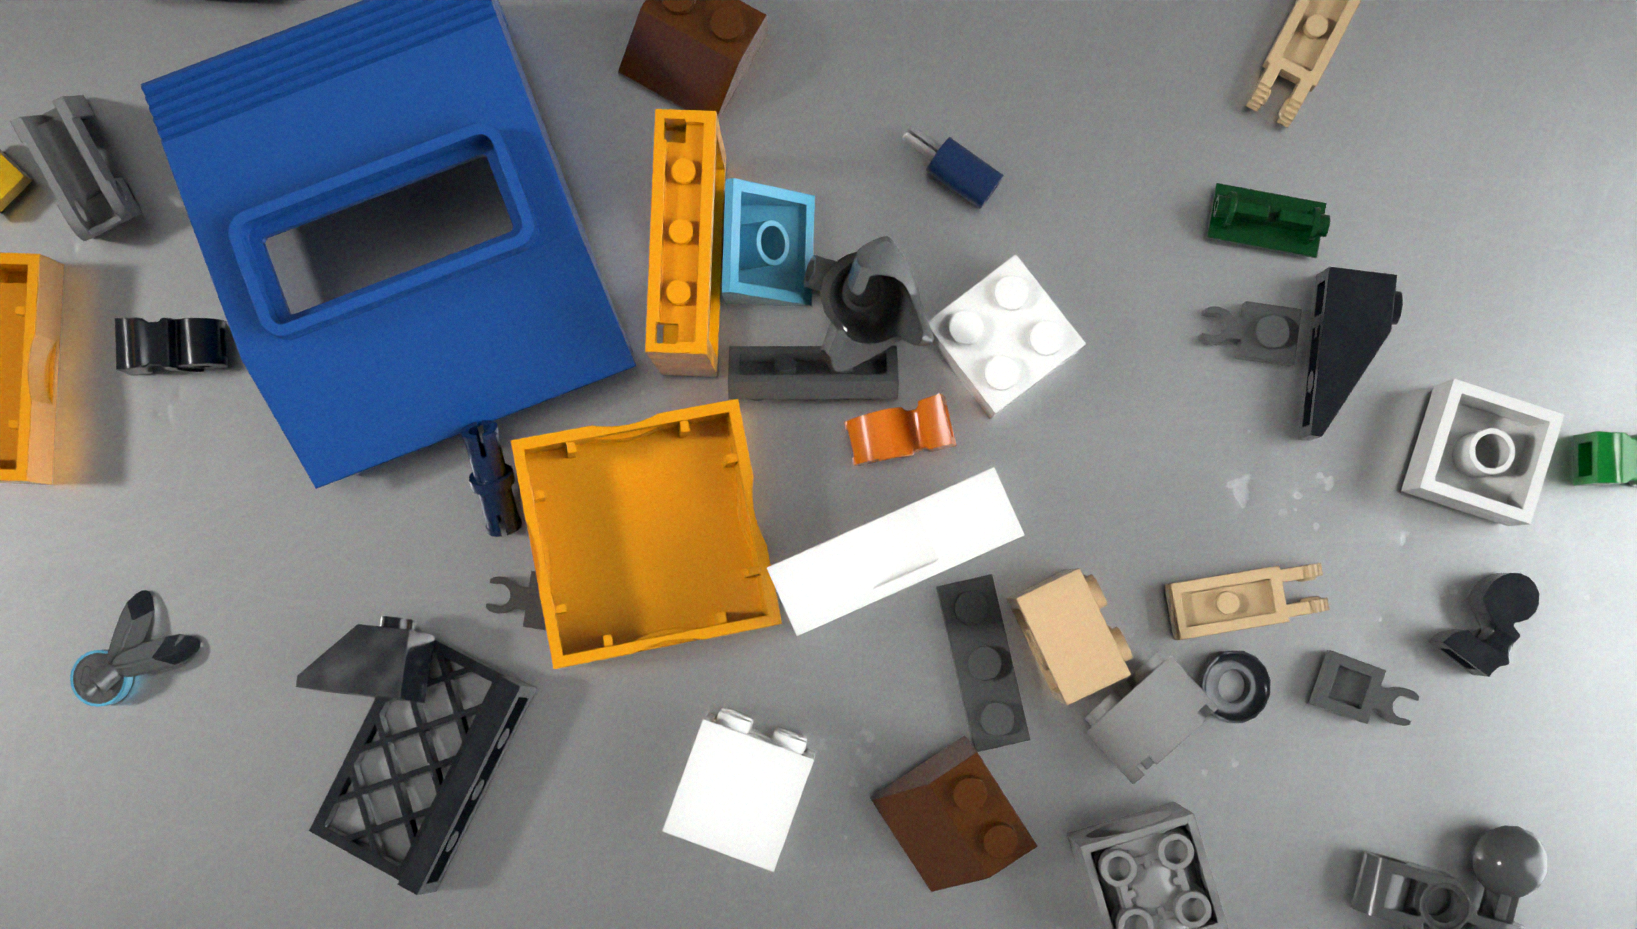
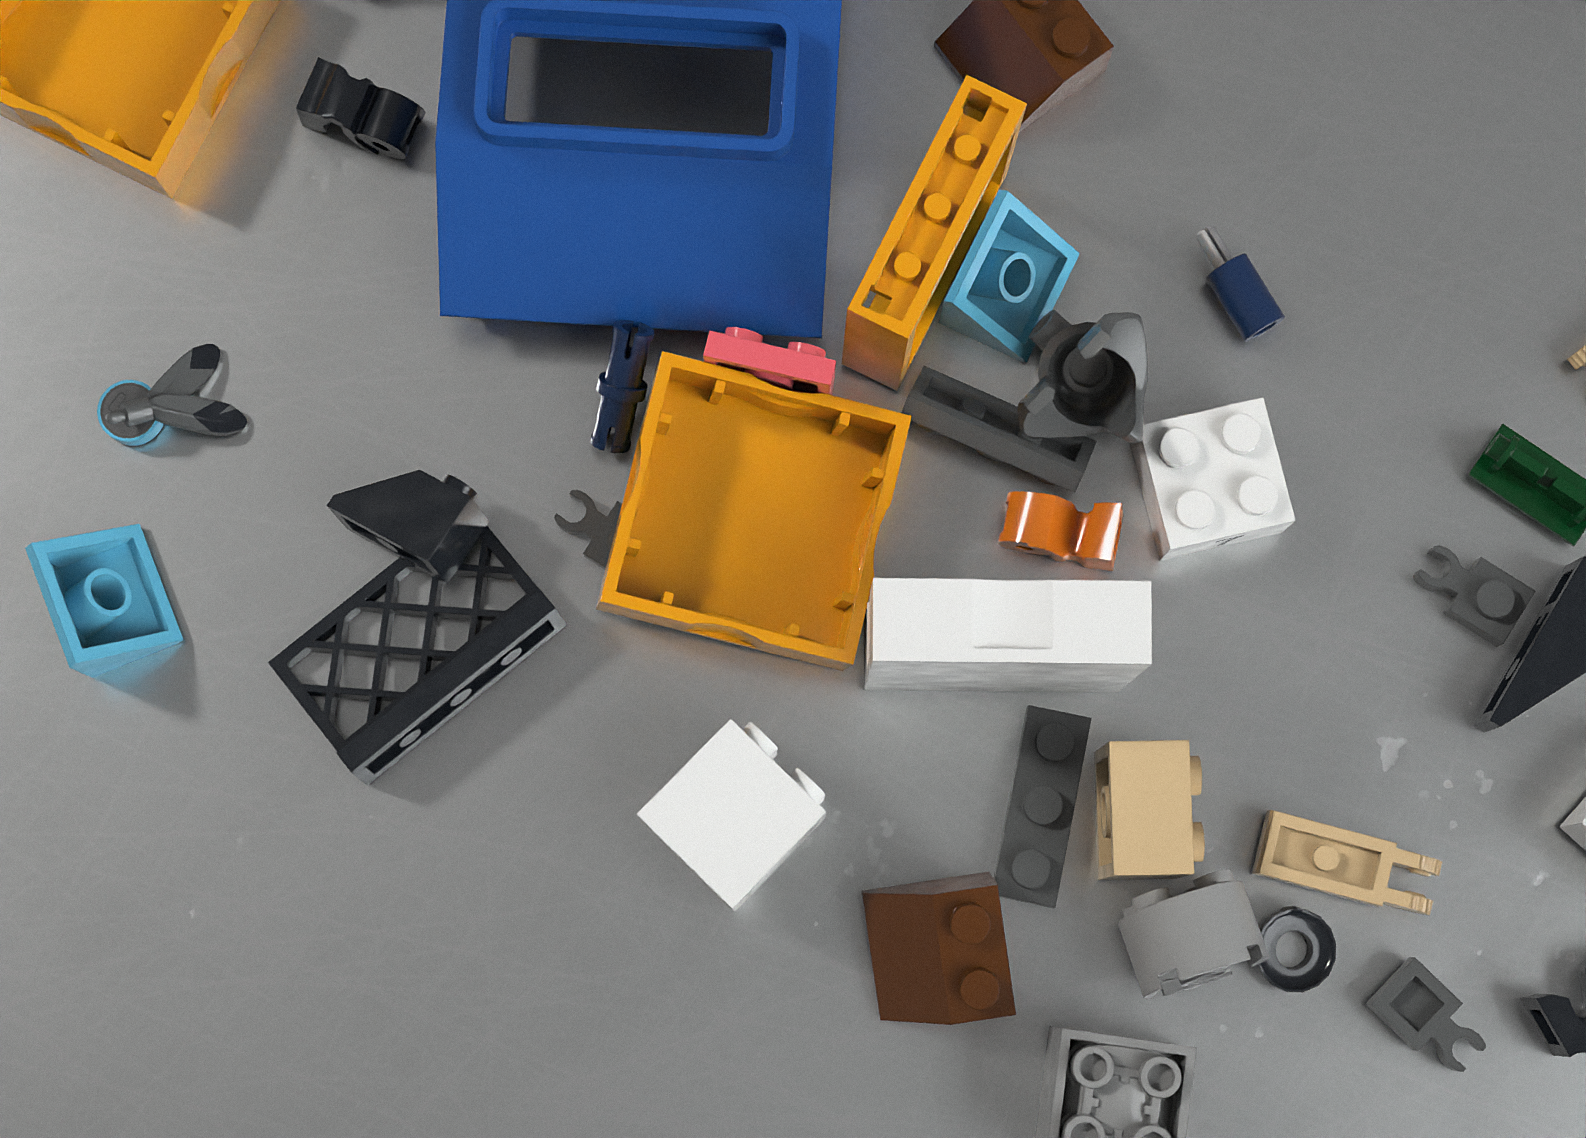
camera: 20 degrees right, 5 degrees down
none -> medium azure slope [25,524,183,678]
none -> coral plate [703,327,836,395]

